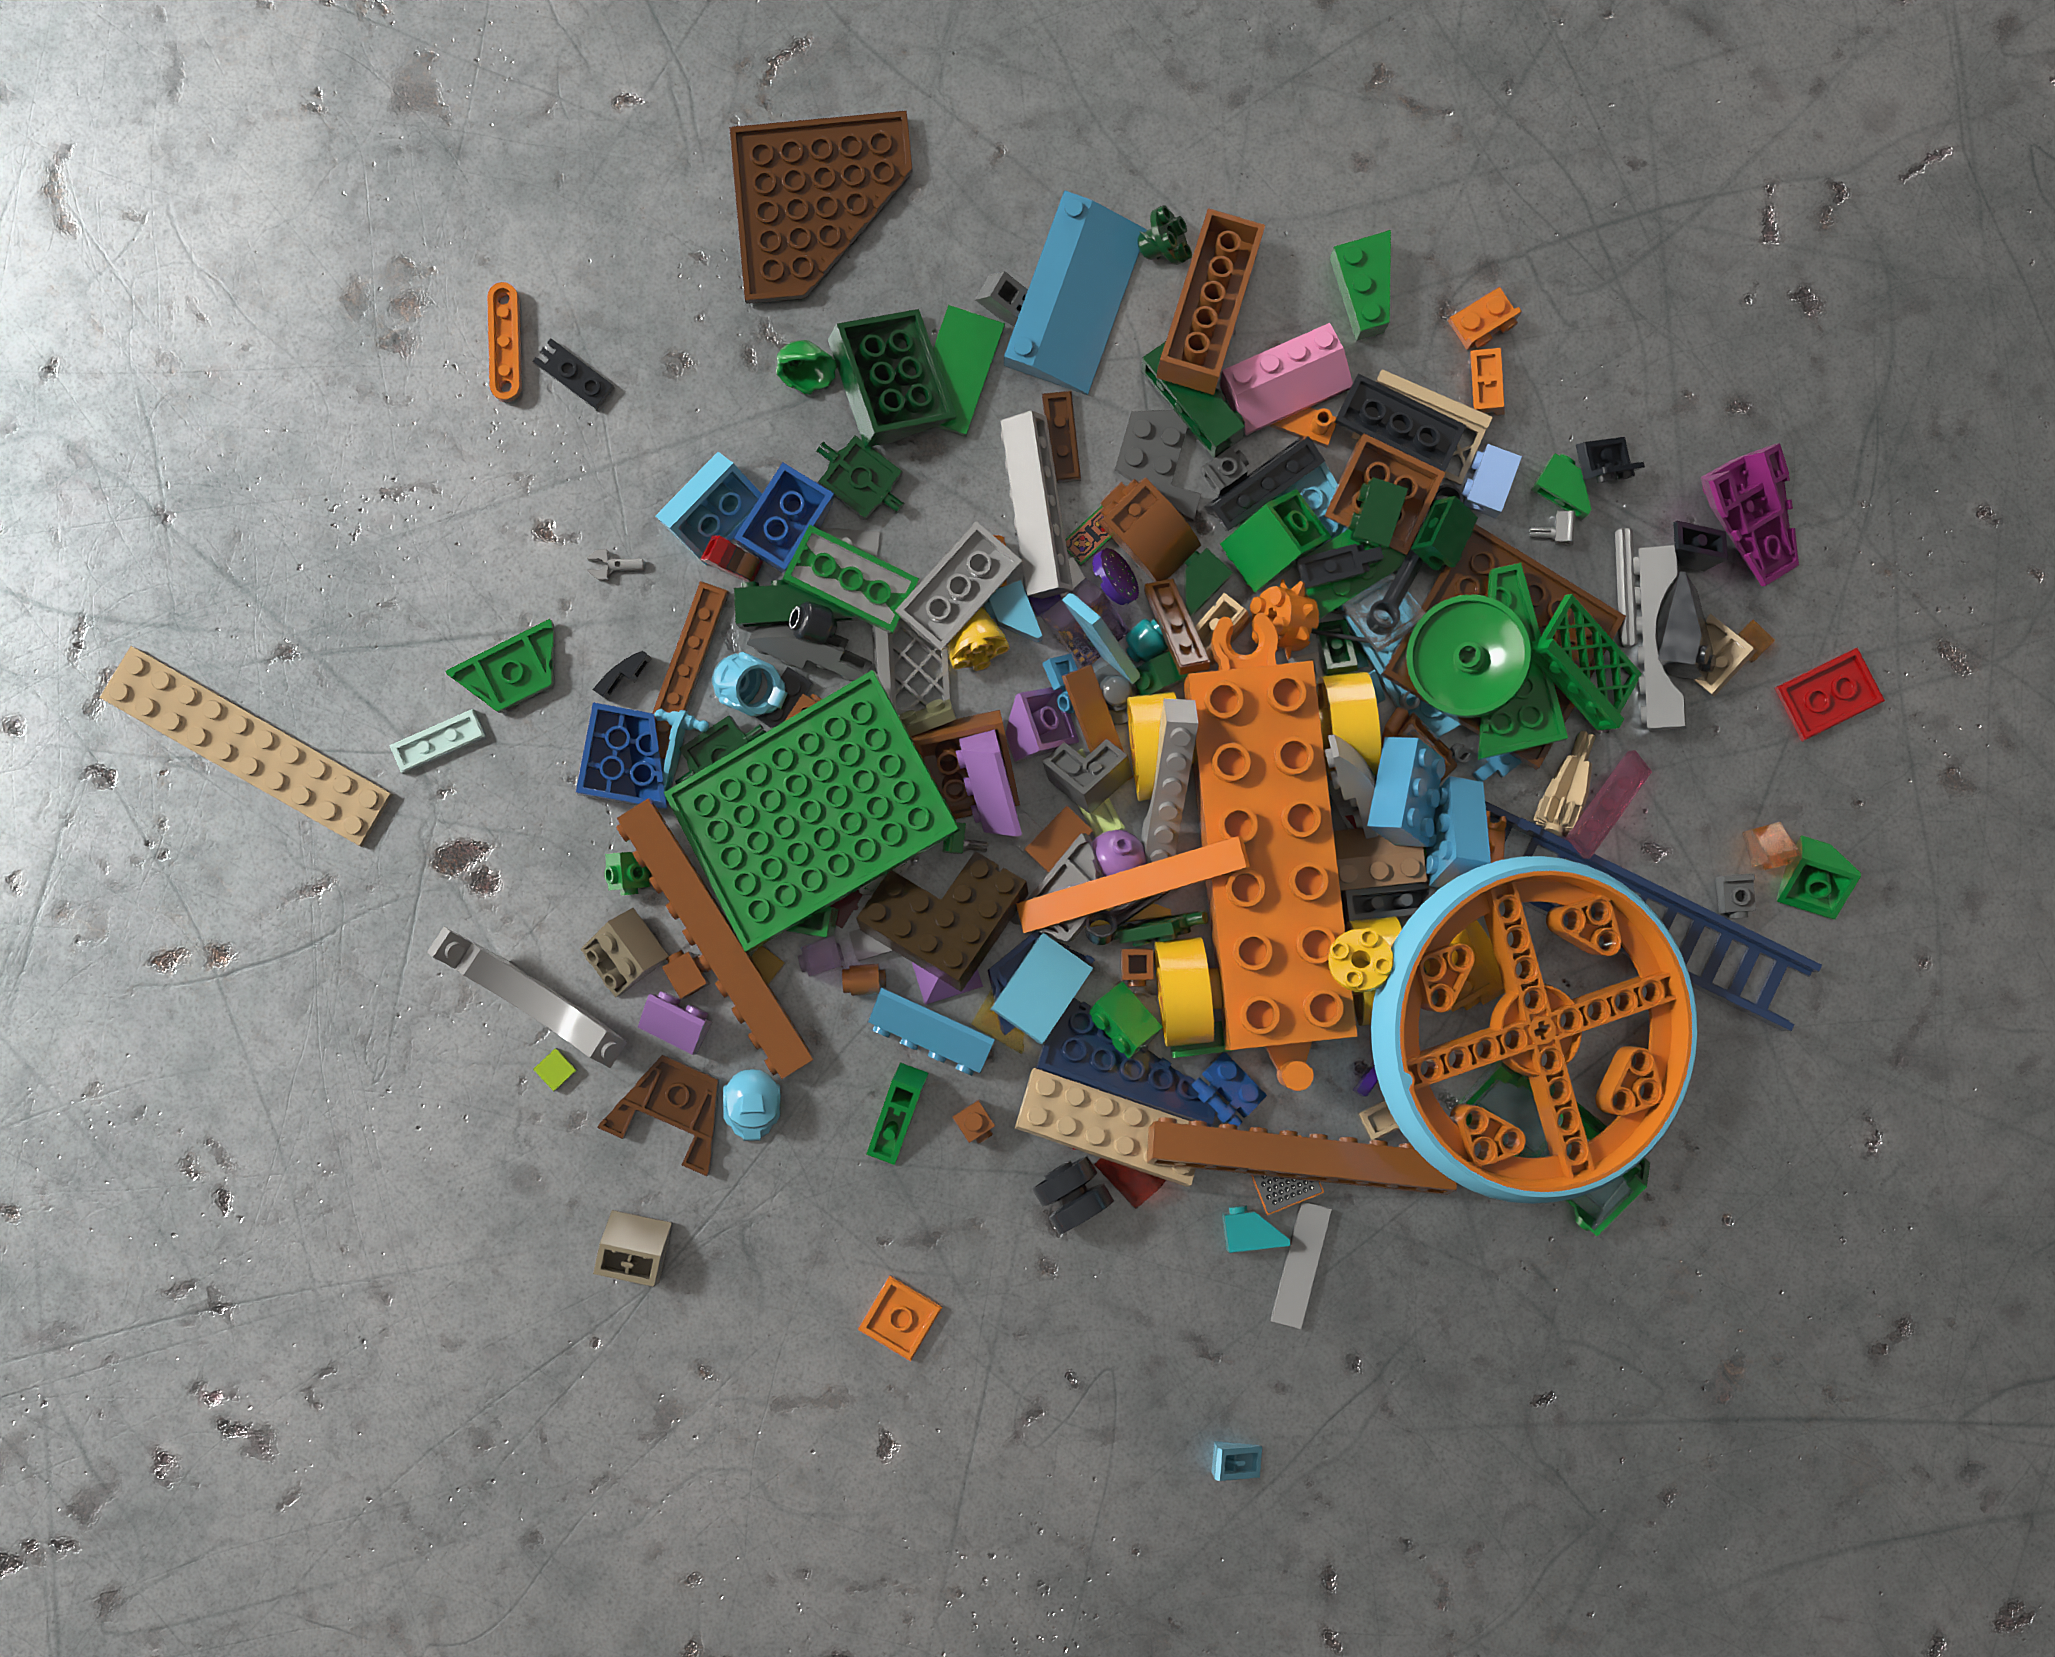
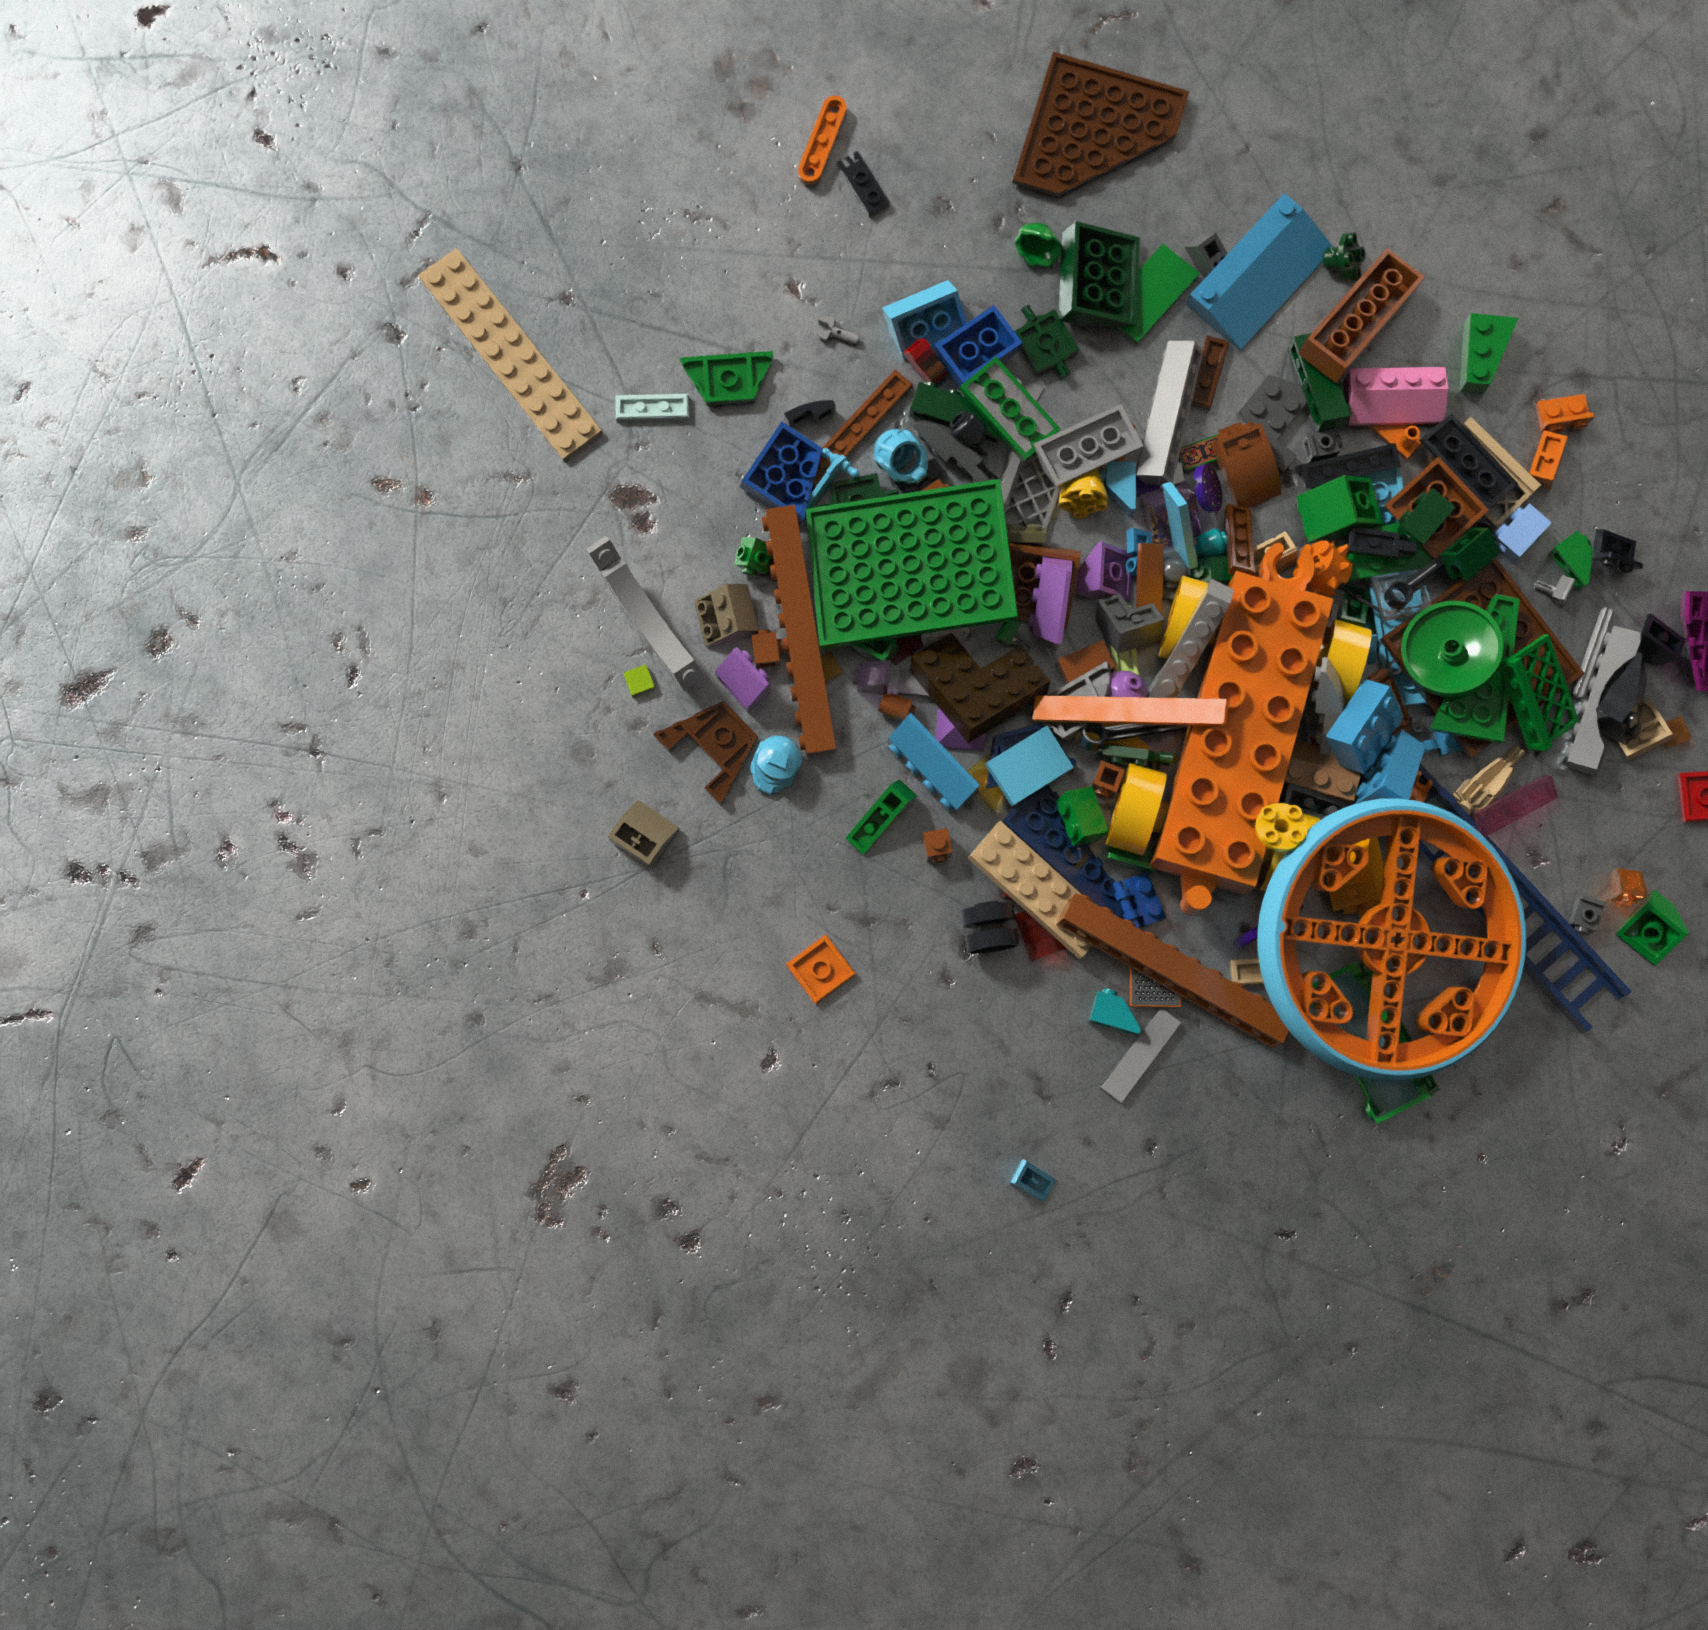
camera: 20 degrees right, 5 degrees down
dark green slope [1184,548,1233,618] -> none

